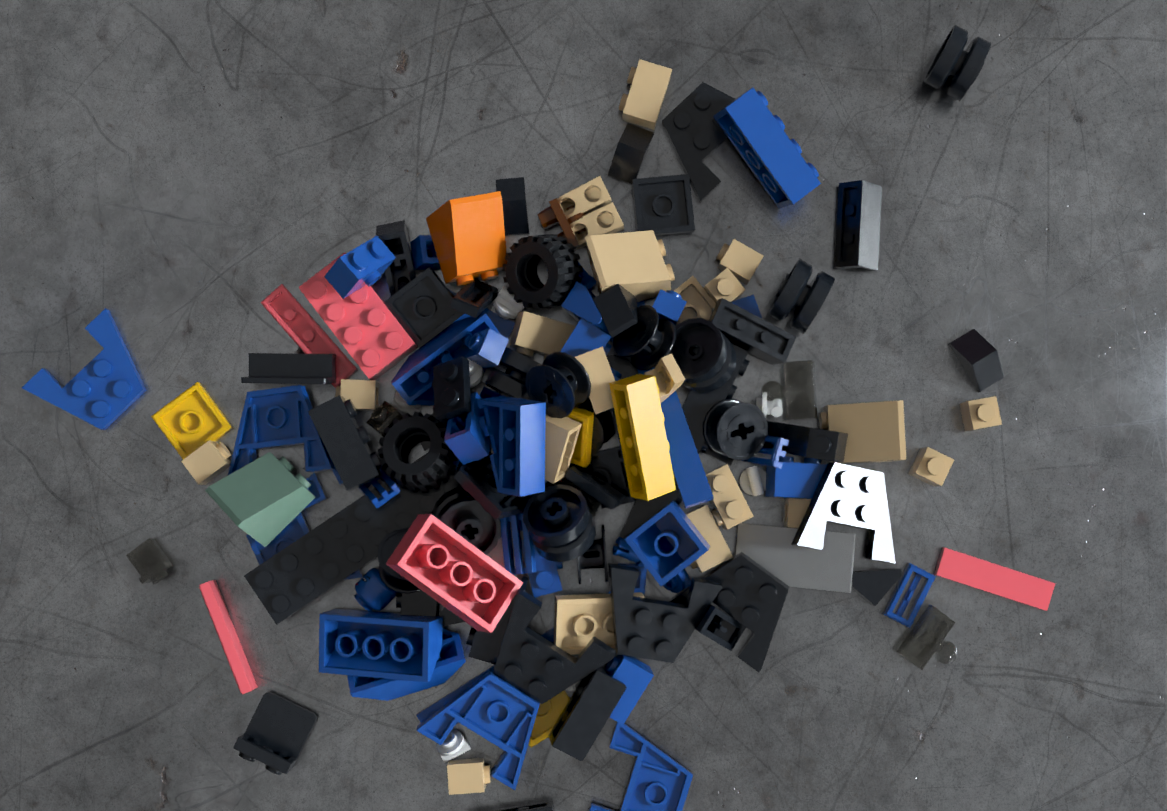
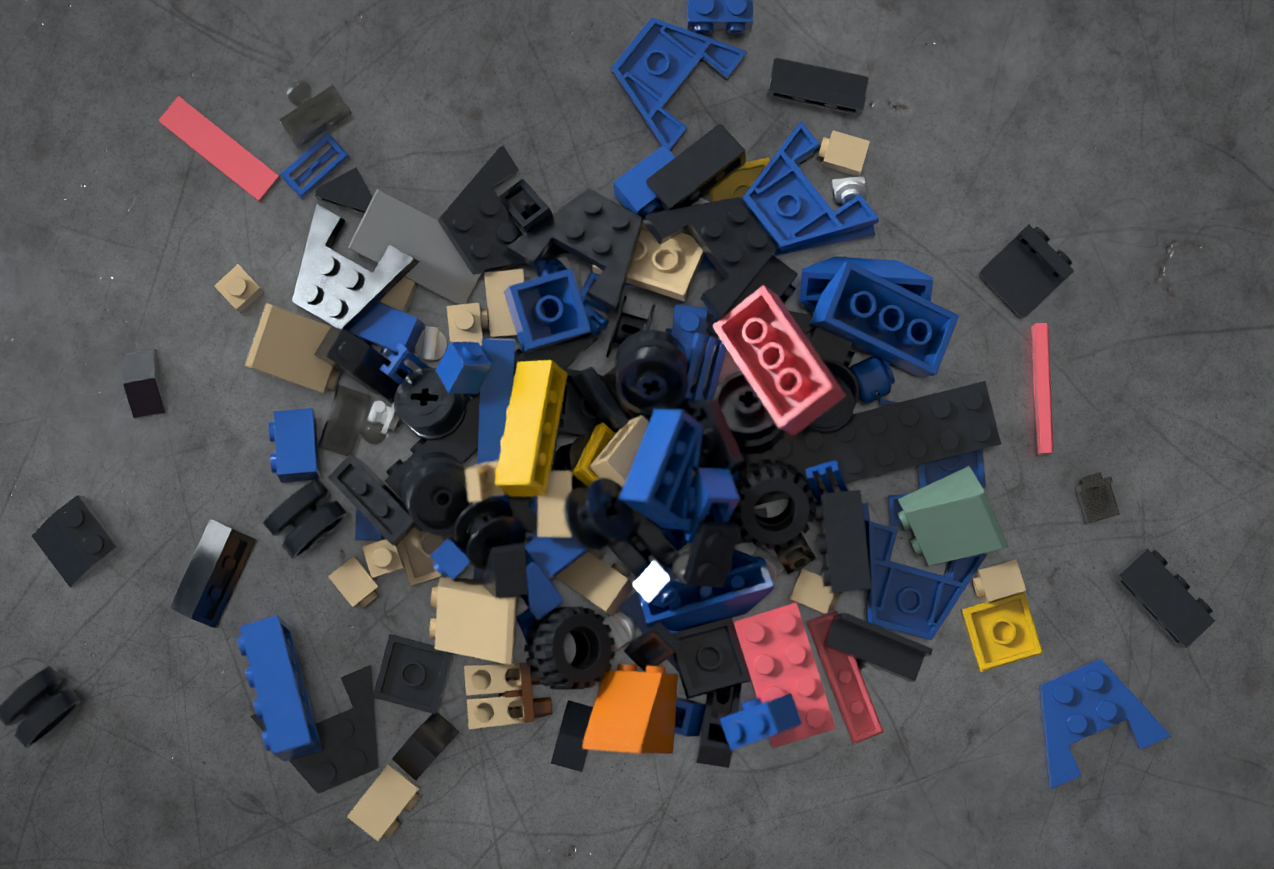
camera: 160 degrees left, 0 degrees up
tan brick [959,396,1002,431] -> none
none -> black slope [31,495,123,588]
none -> blue brick [269,408,320,483]
none -> blue brick [436,342,491,393]
none -> black brick [1114,549,1215,648]

